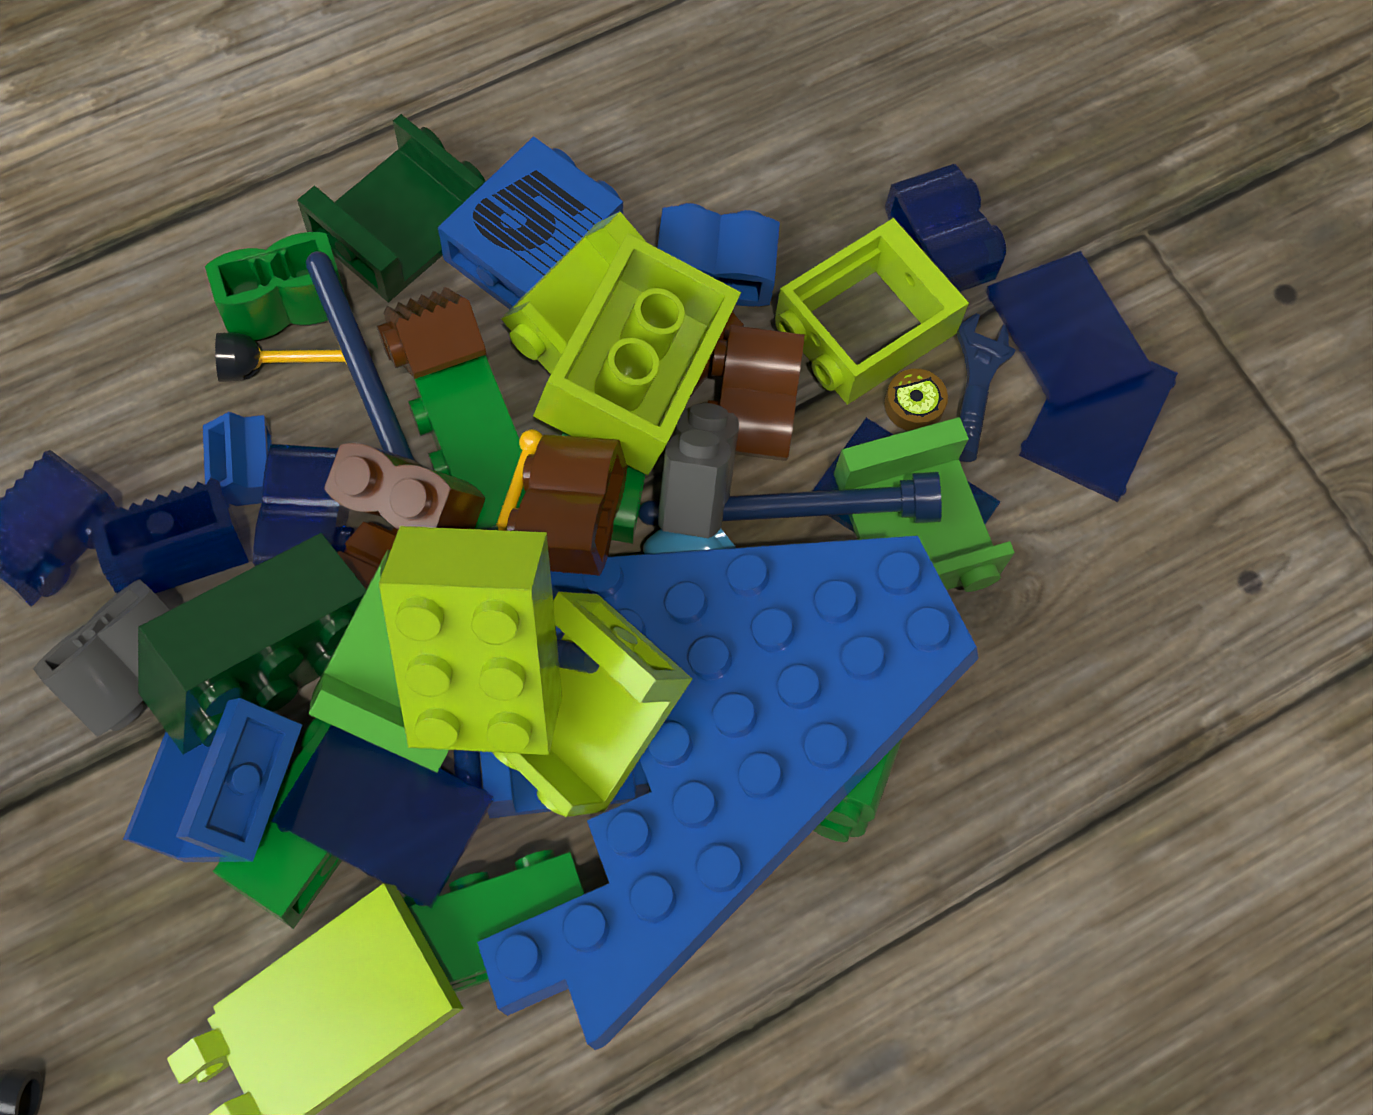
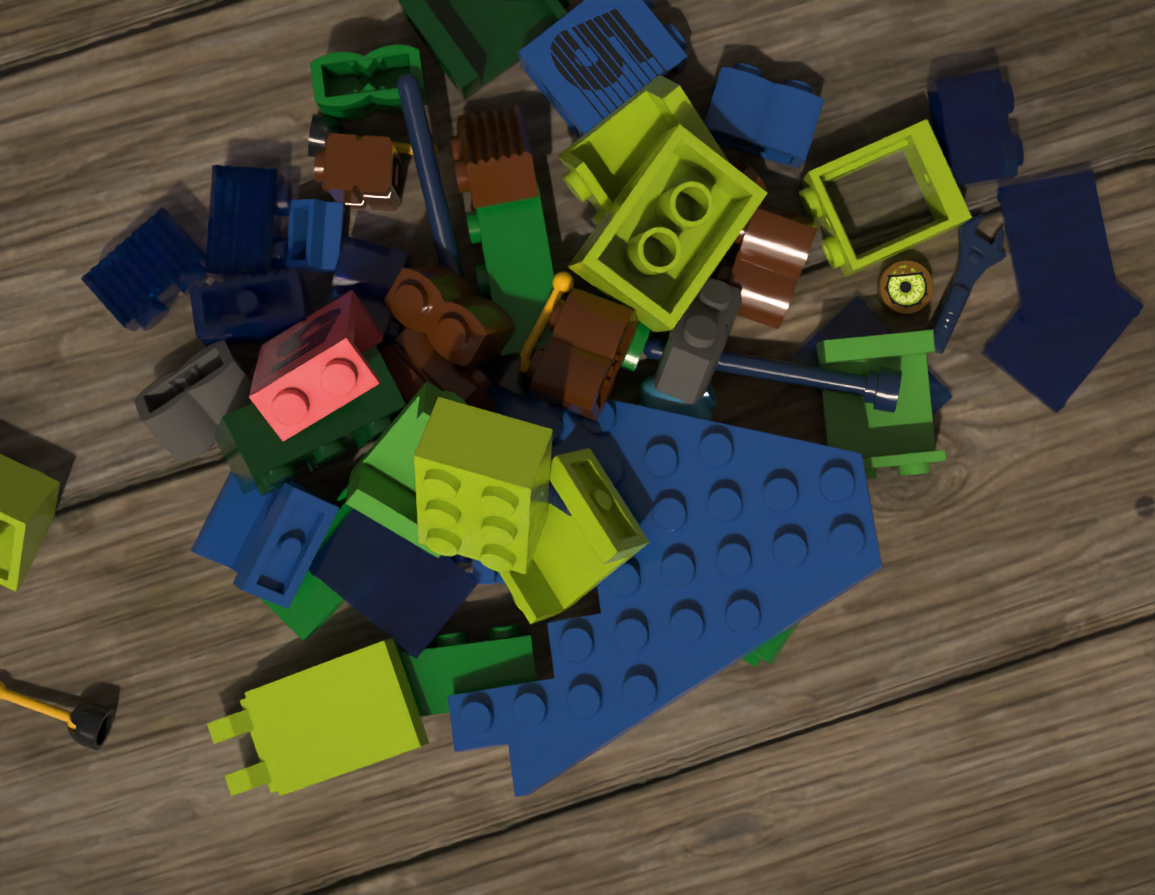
camera: 10 degrees right, 20 degrees up
none -> clear blue brick [205,165,293,283]
none -> coral panel [249,290,383,441]
none -> reddish brown brick [314,133,404,211]

